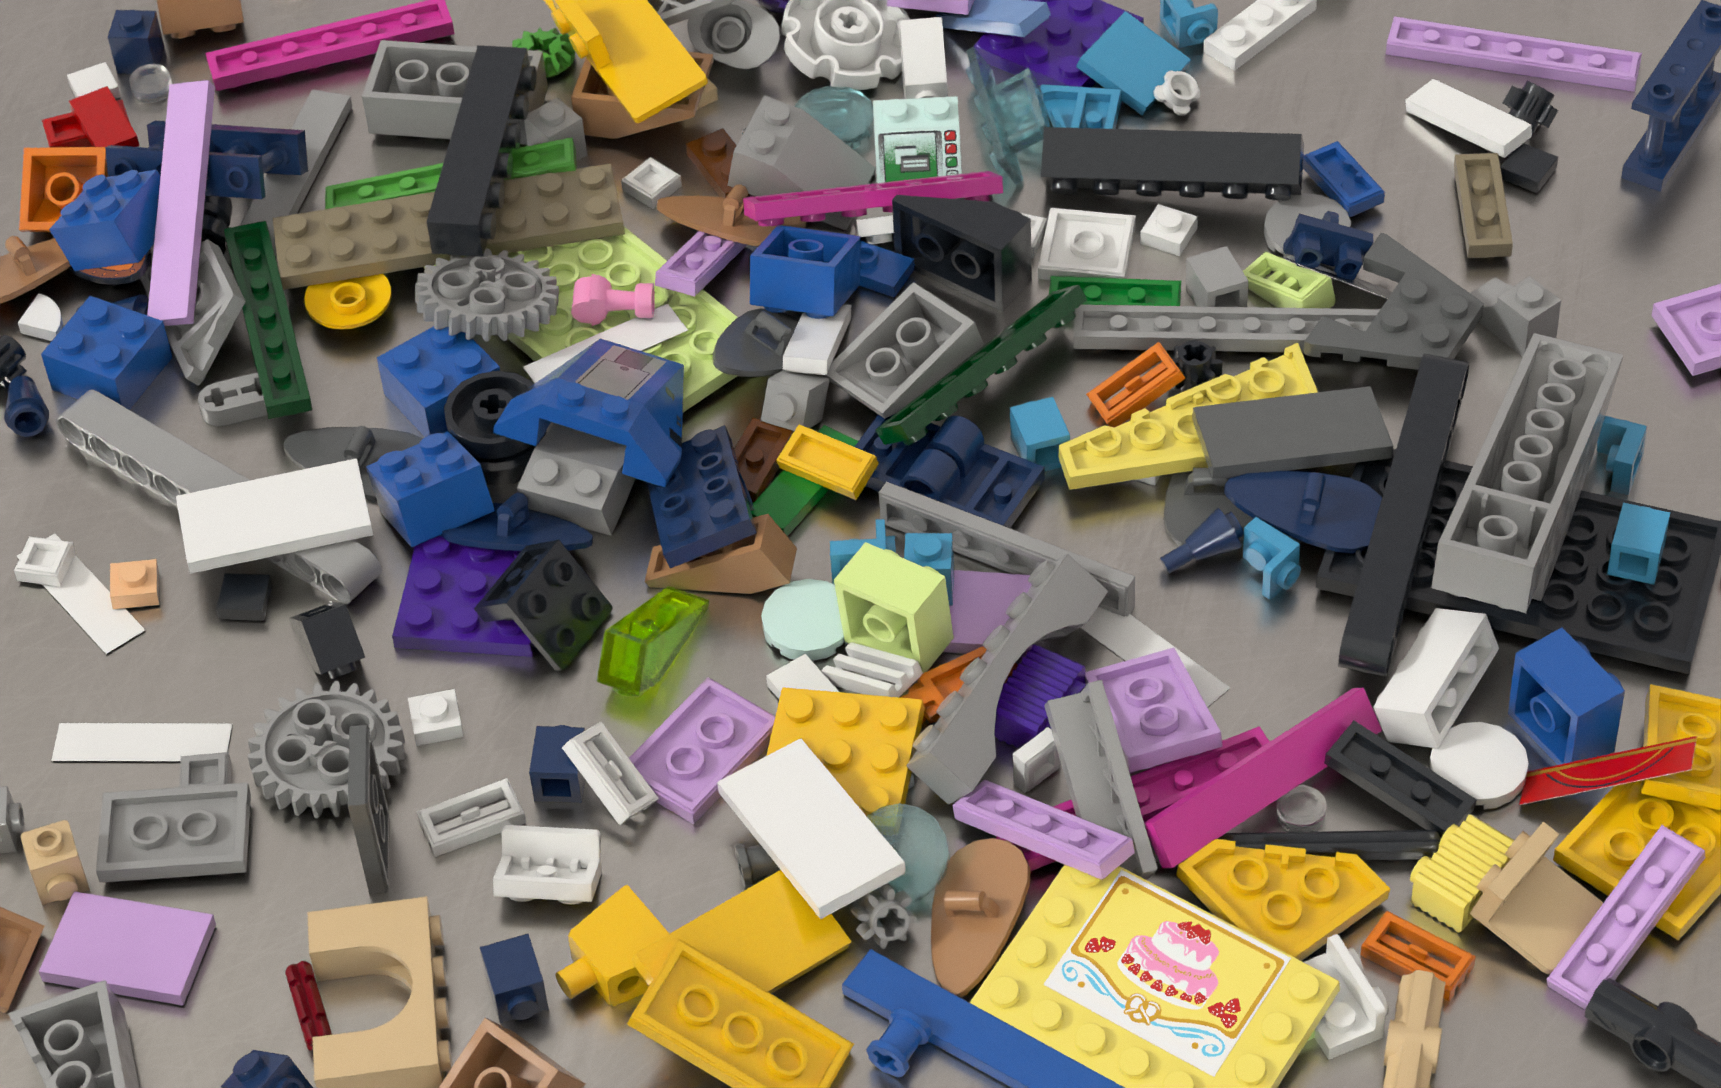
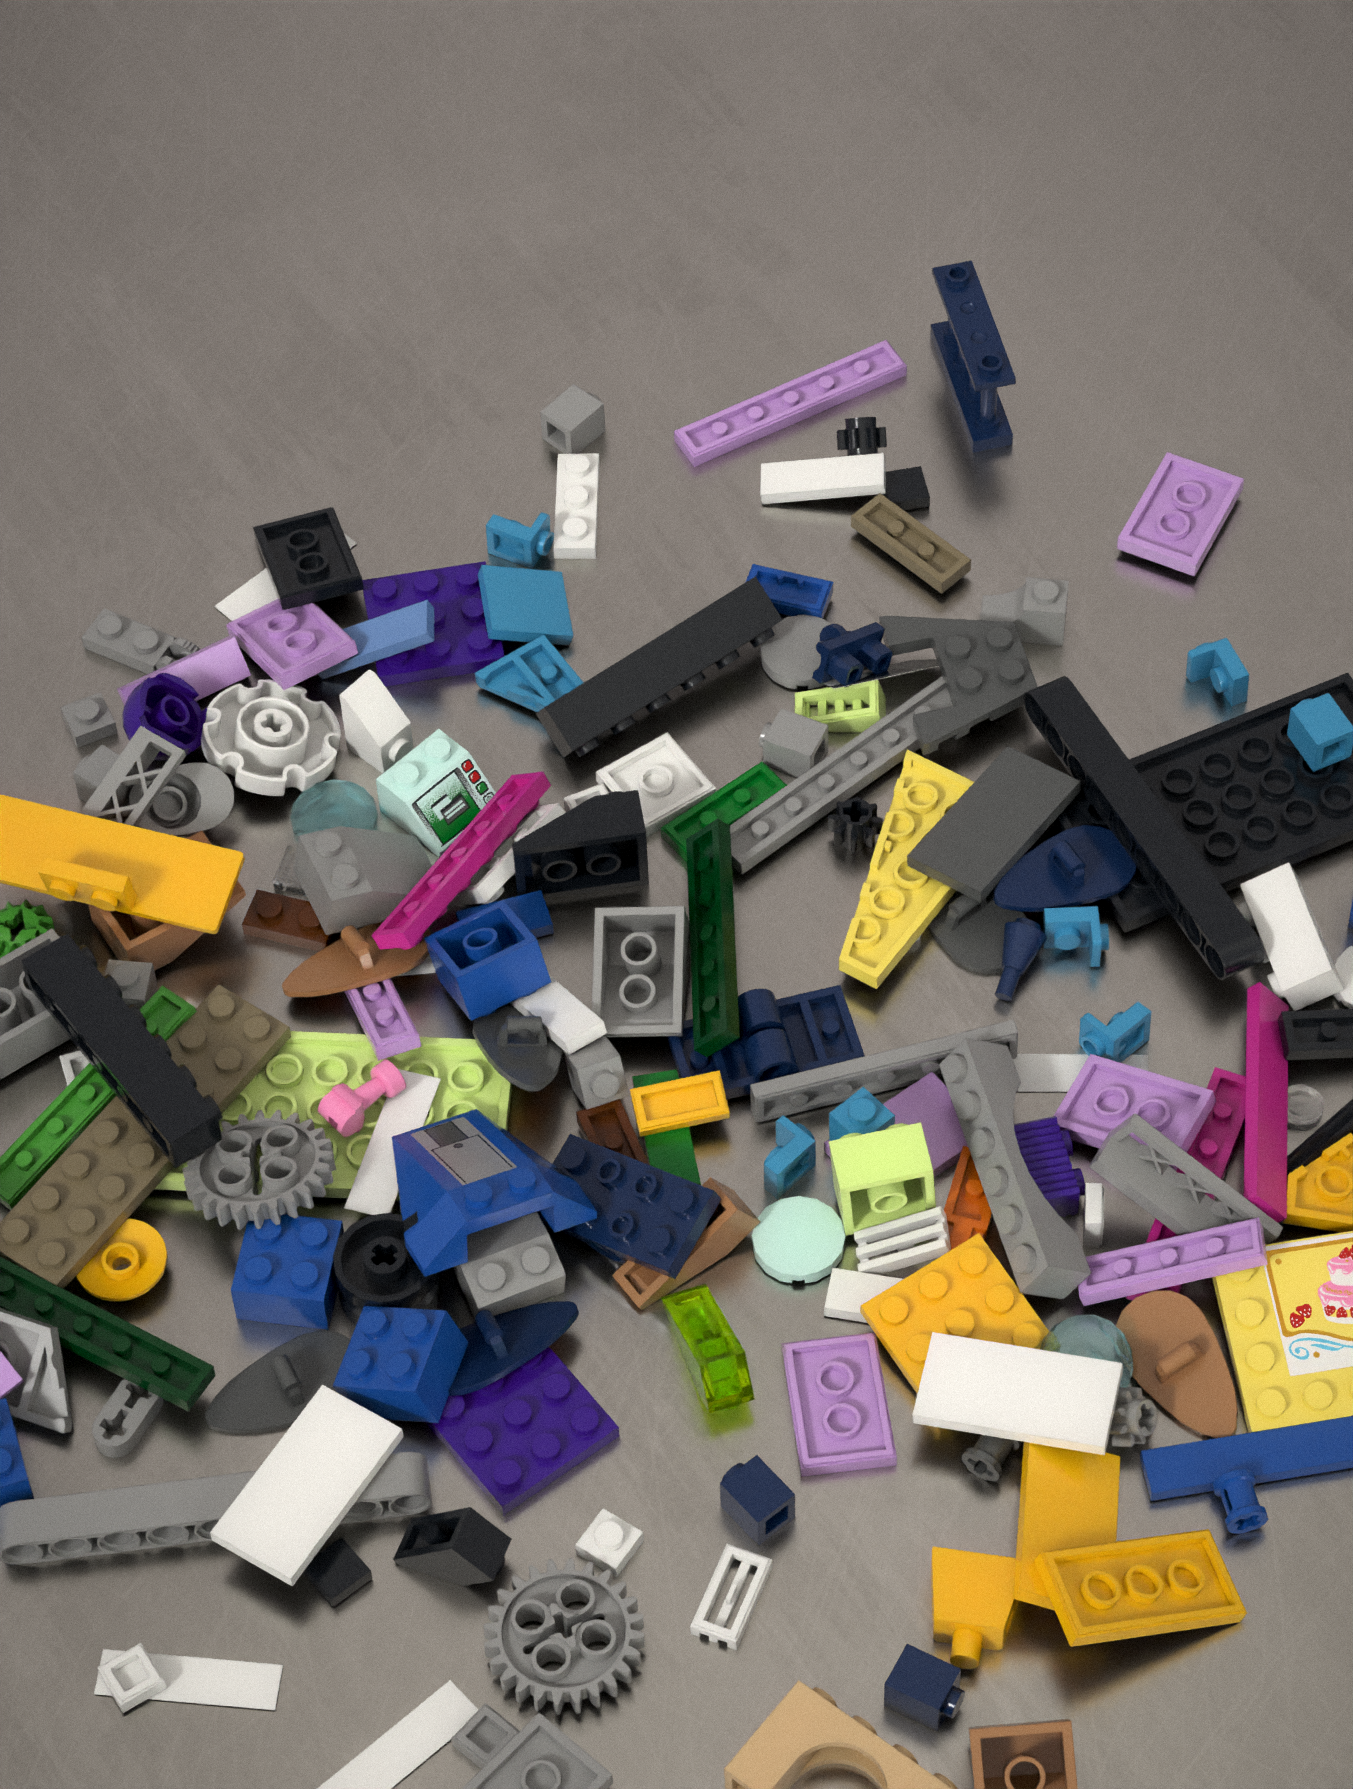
camera: 45 degrees left, 5 degrees up
light nougat plate [110,559,159,609] -> none
dark grey tile [348,725,389,894] -> none
black bracket [474,540,613,671] -> none
white bracket [493,825,602,905] -> none
white tile [562,722,659,825] -> none
white tile [621,157,682,209] -> none
clear light blue bracket [966,47,1050,185] -> none
dark azure brick [1010,397,1070,471] -> none
orange tile [1086,342,1185,428] -> none
white plate [1140,204,1198,256] -> none
white plate [1153,71,1201,116] -> none
light grey slope [1431,333,1623,613] -> none
none -> dark azure bracket [1079,1002,1152,1063]

